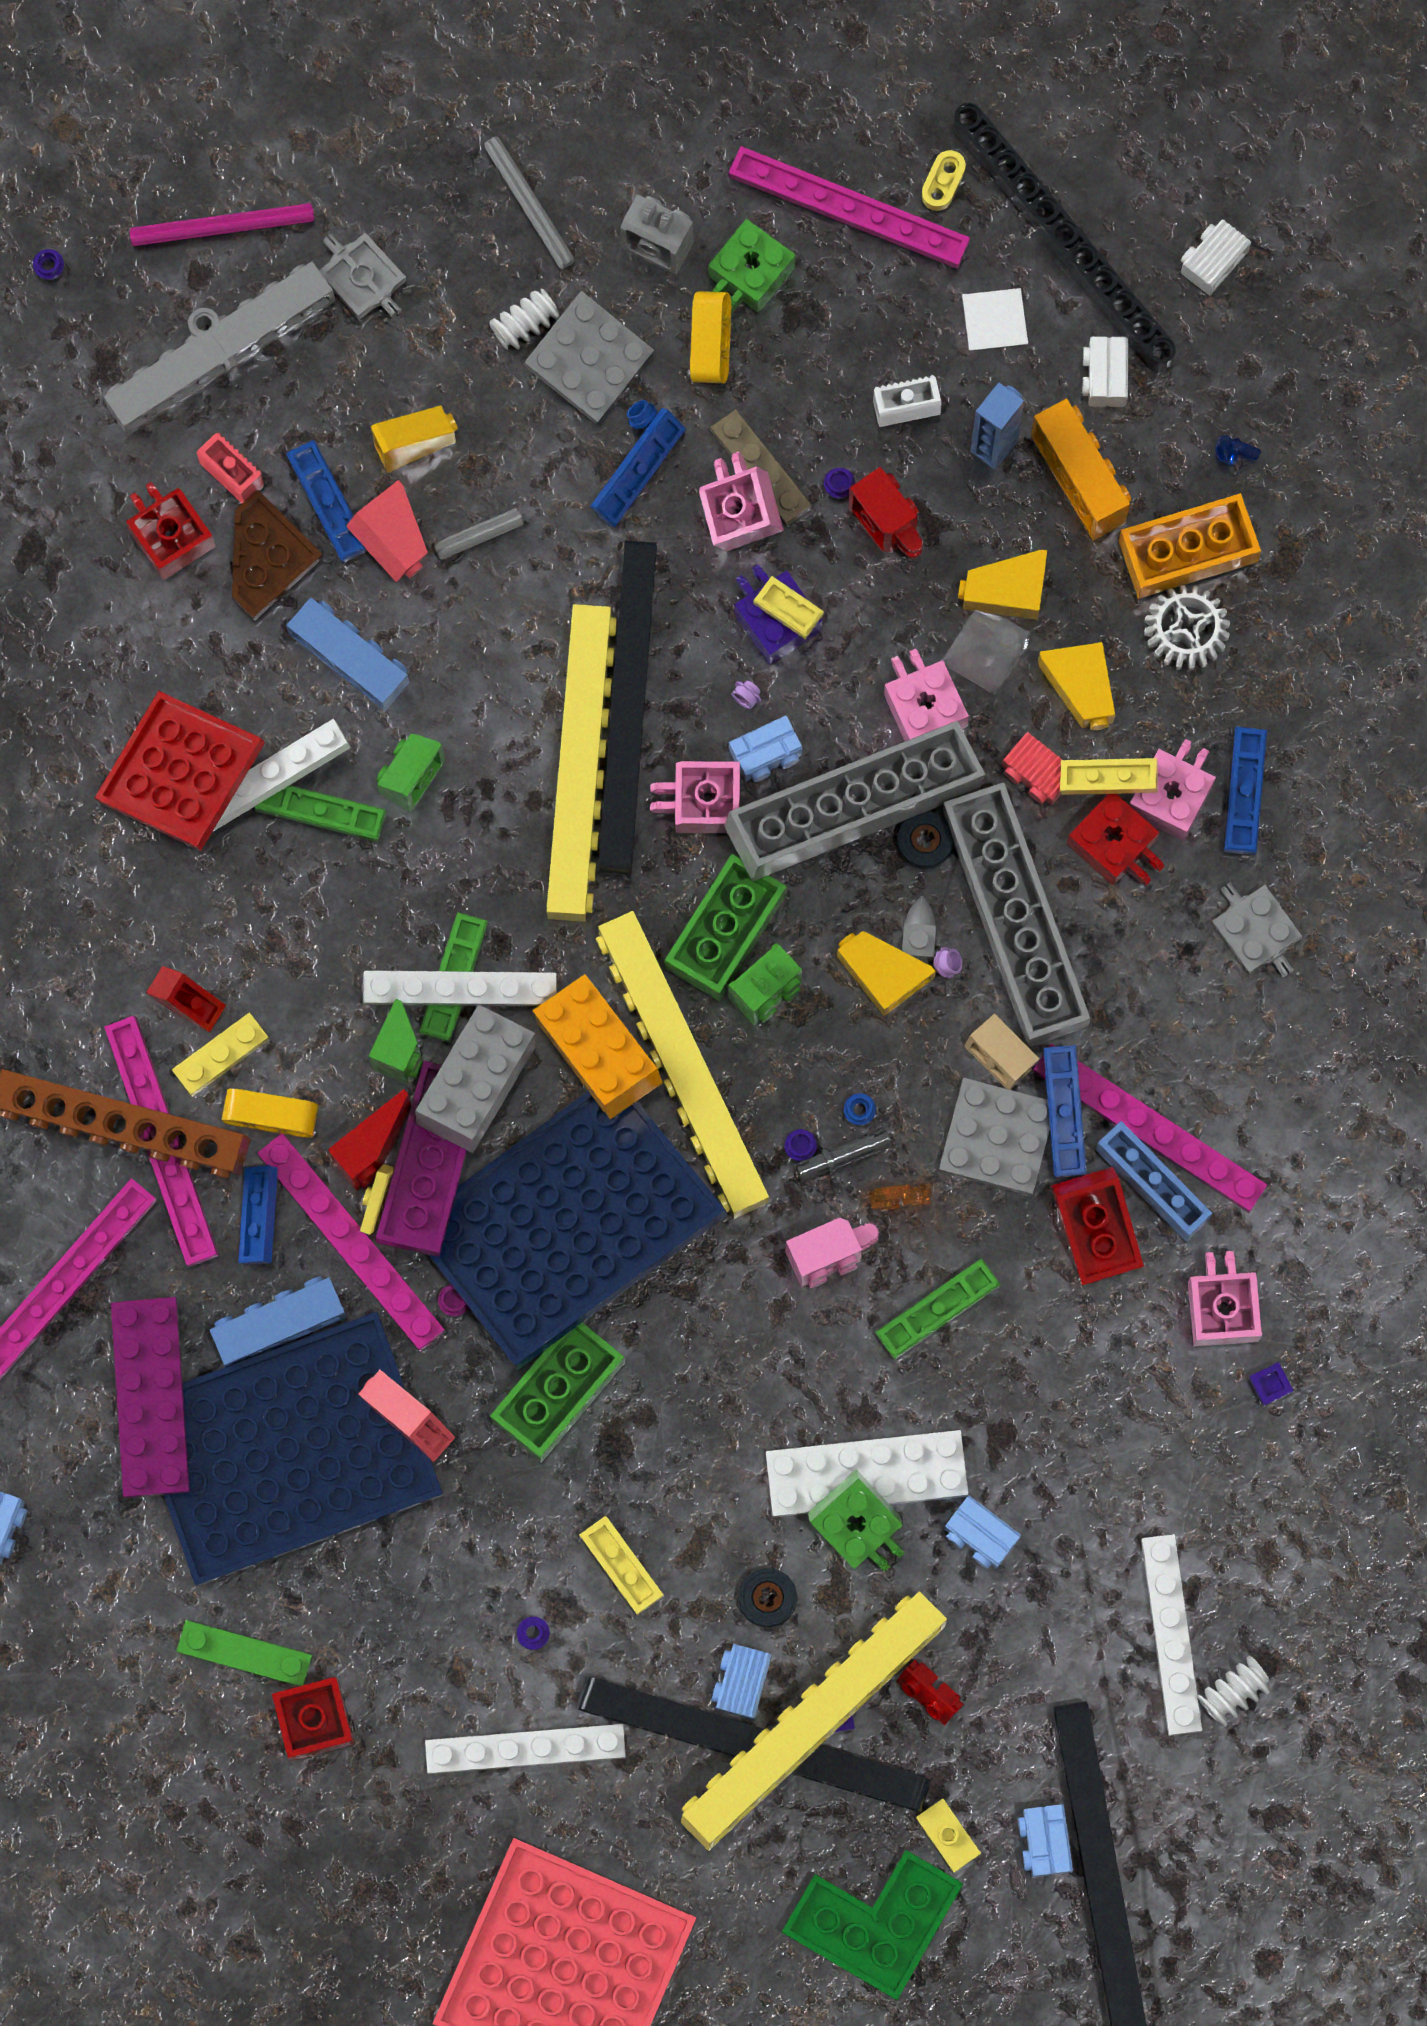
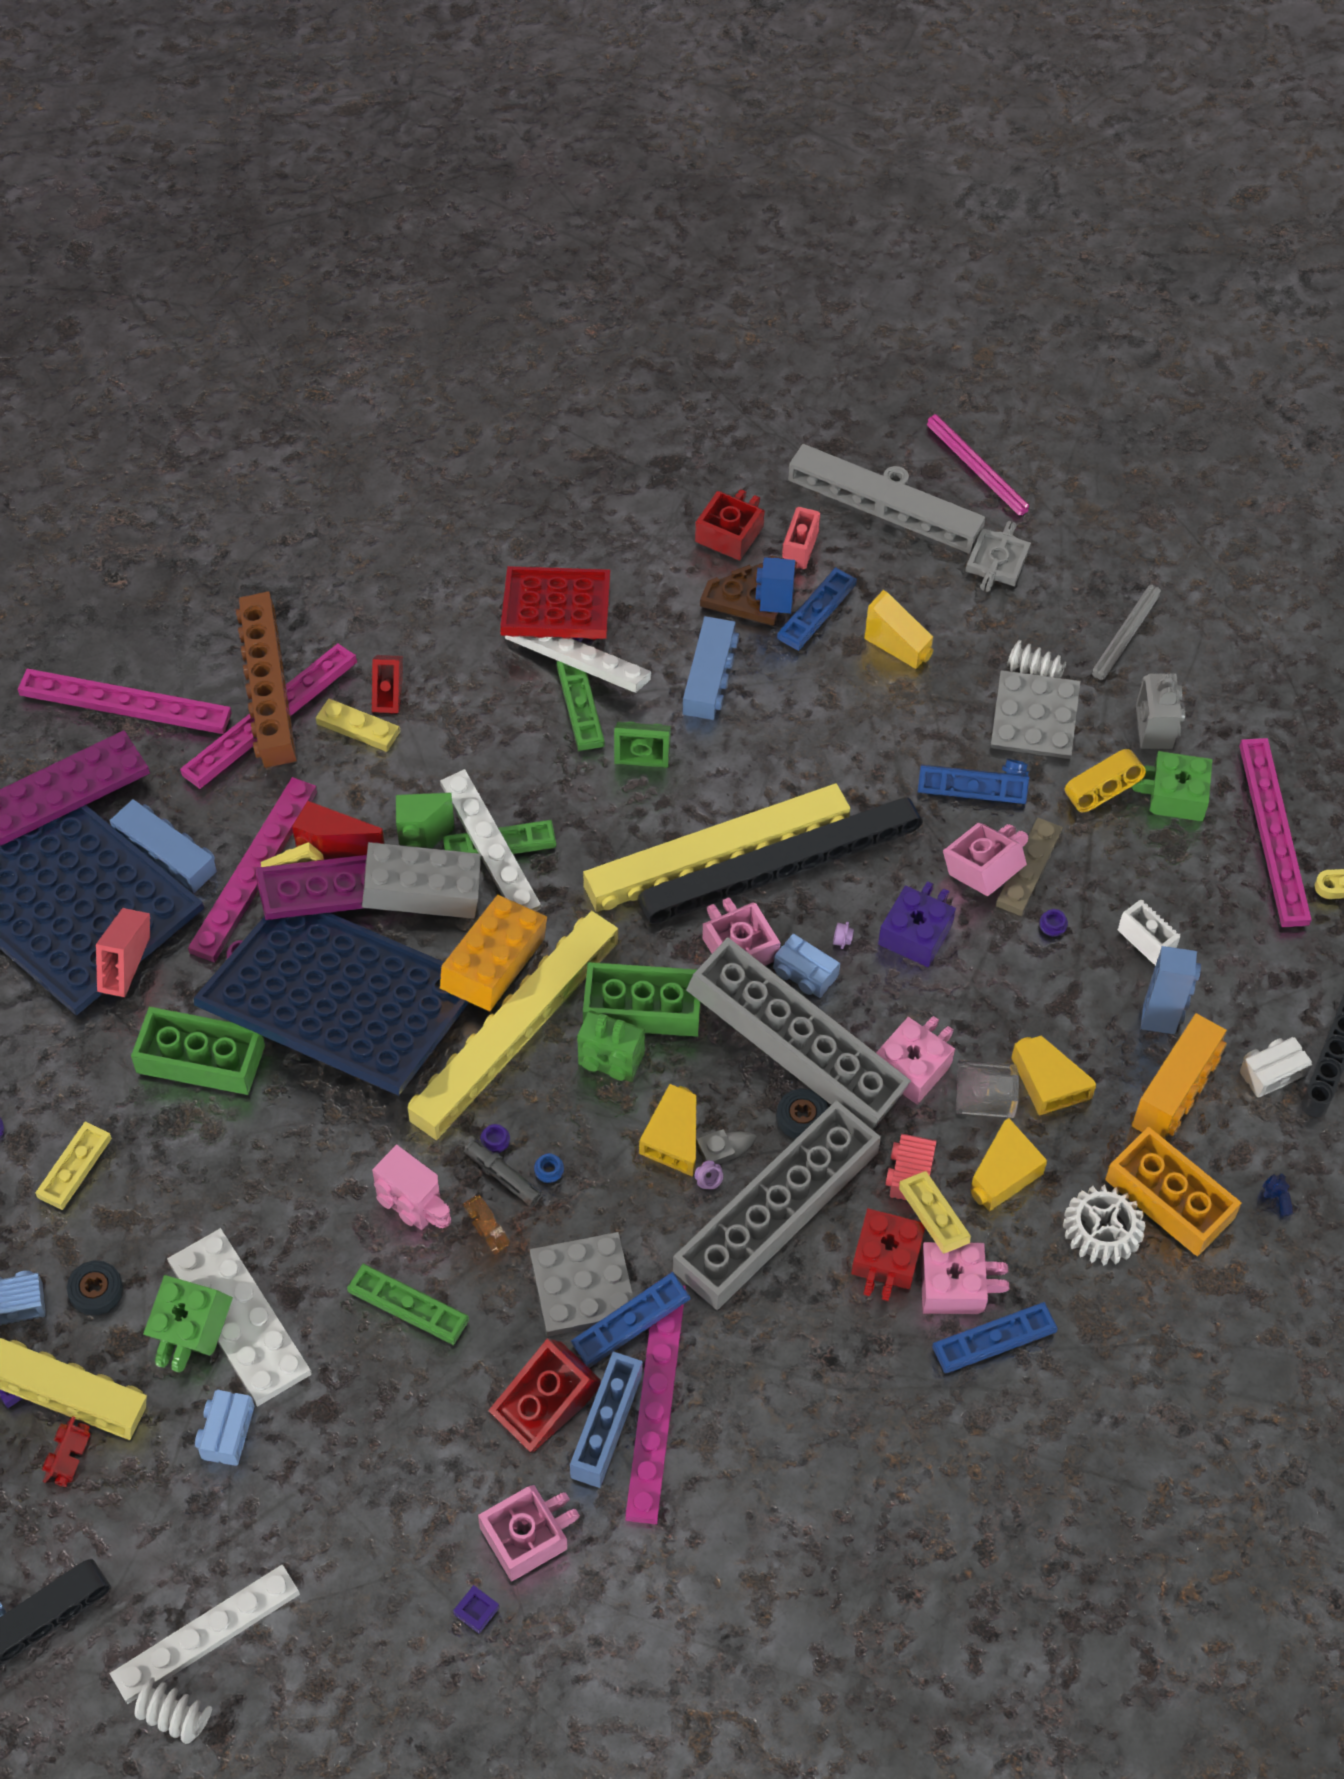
camera: 60 degrees right, 20 degrees down
dark purple plate [33,249,64,280] -> none
yellow beam [221,1088,319,1138] -> none
blue plate [238,1165,278,1265] -> none
coral slope [346,480,428,582] -> none
light grey axle [434,509,523,559] -> none
light yellow plate [753,576,824,639] -> none
red hinge [848,466,923,560] -> none
white sticker [962,288,1028,350] -> none
tan hinge [964,1013,1040,1090] -> none
light grey plate [1212,882,1302,978] -> none
none -> blue brick [755,557,795,614]

